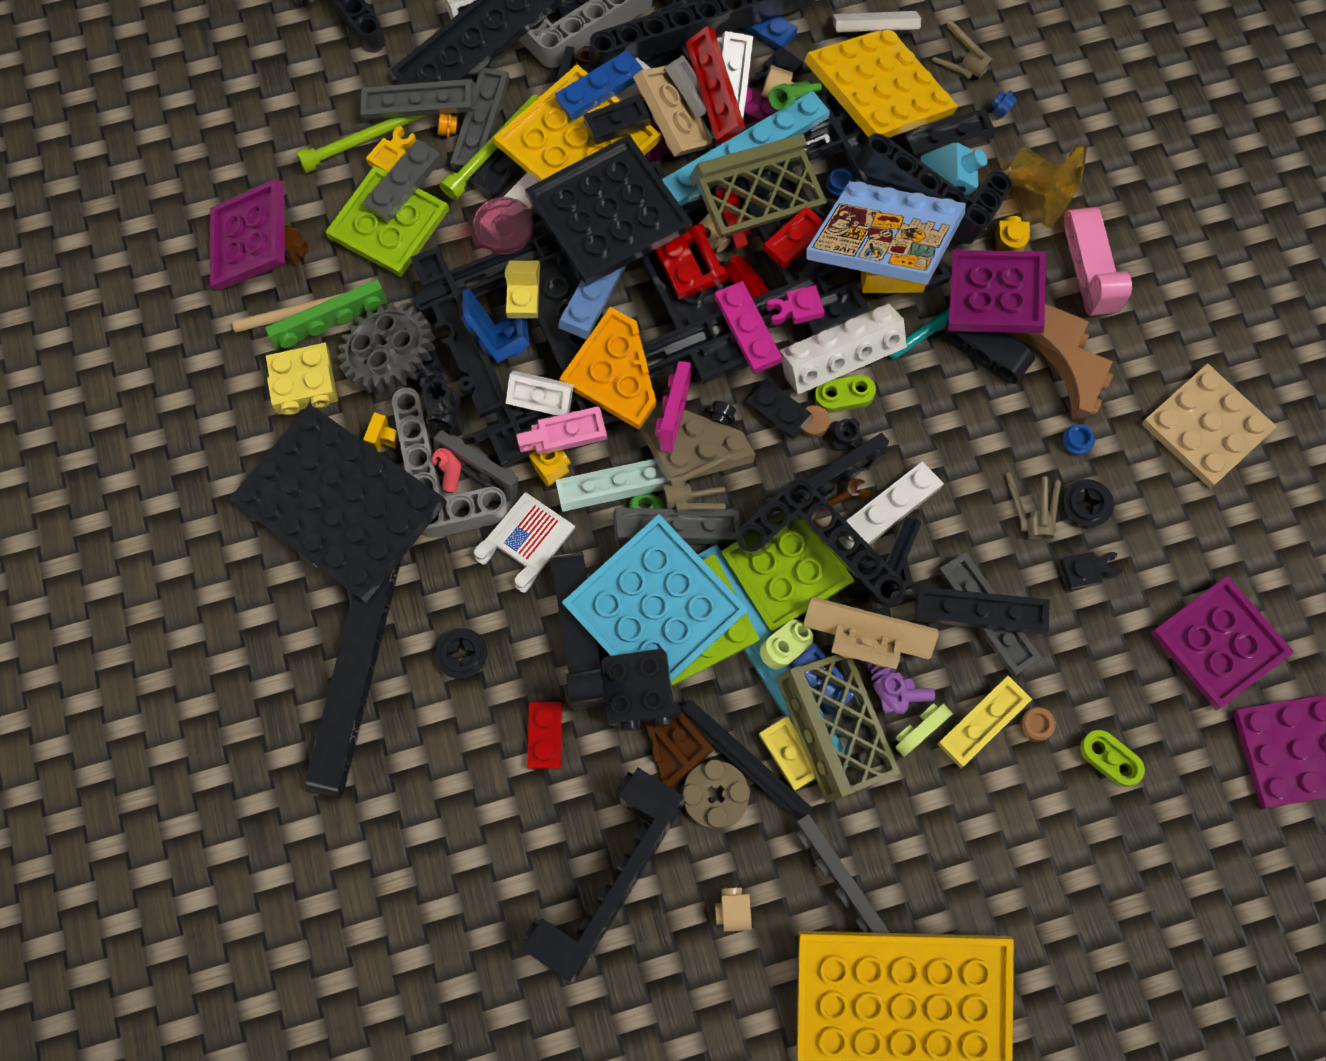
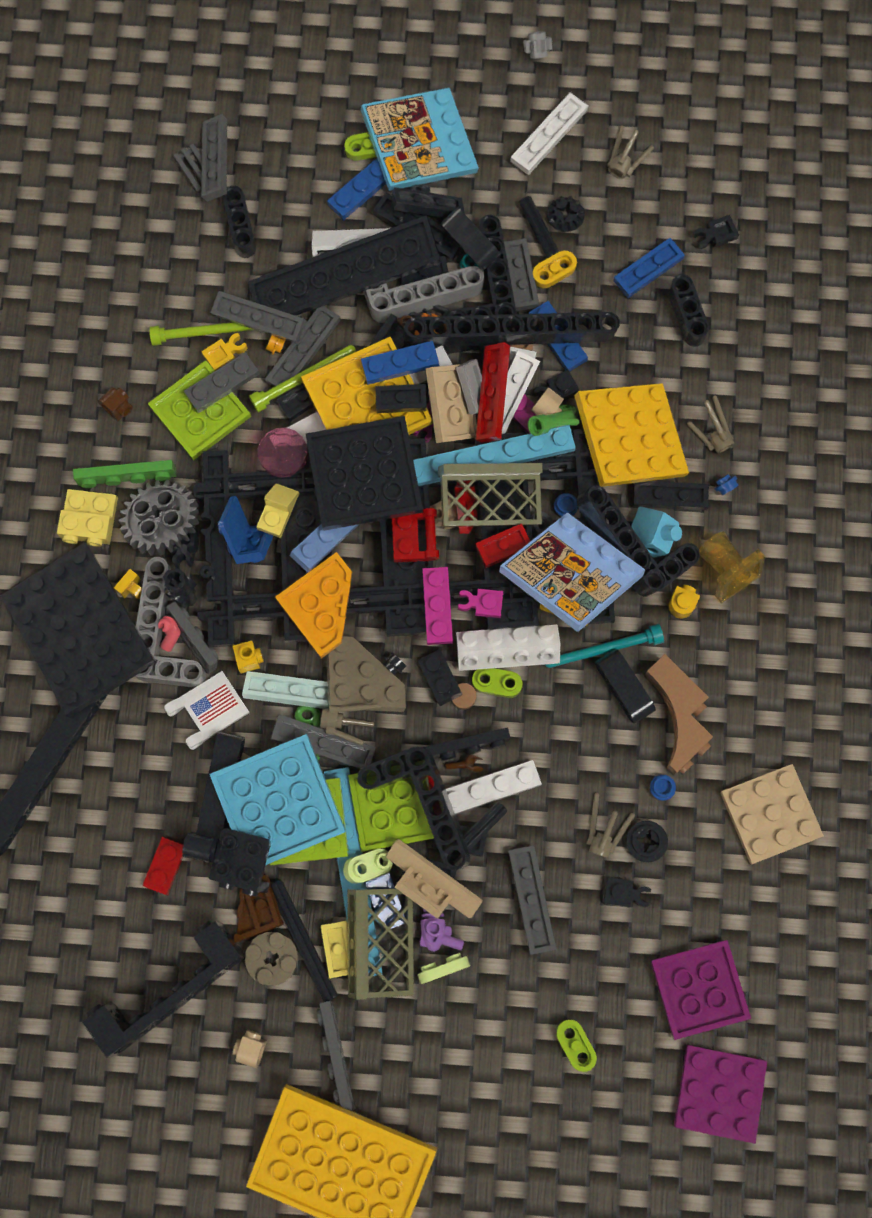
camera: 20 degrees right, 5 degrees up
magenta plate [210,179,285,291] -> none
tan bar [232,293,344,333] -> none
black gear [435,628,488,680] -> none
white plate [506,371,574,416] -> none
bright pink hinge [516,407,607,454] -> none
dark pink plate [655,361,691,452] -> none
red plate [724,255,770,299] -> none
black plate [830,419,863,450] -> none
white tile [833,11,921,32] -> none
black plate [915,586,1050,634] -> none
light yellow plate [937,676,1032,768] -> none
magenta plate [949,250,1046,333] -> none
medium nougat tile [1020,707,1056,742] -> none
bright pink beam [1064,207,1132,316] -> none

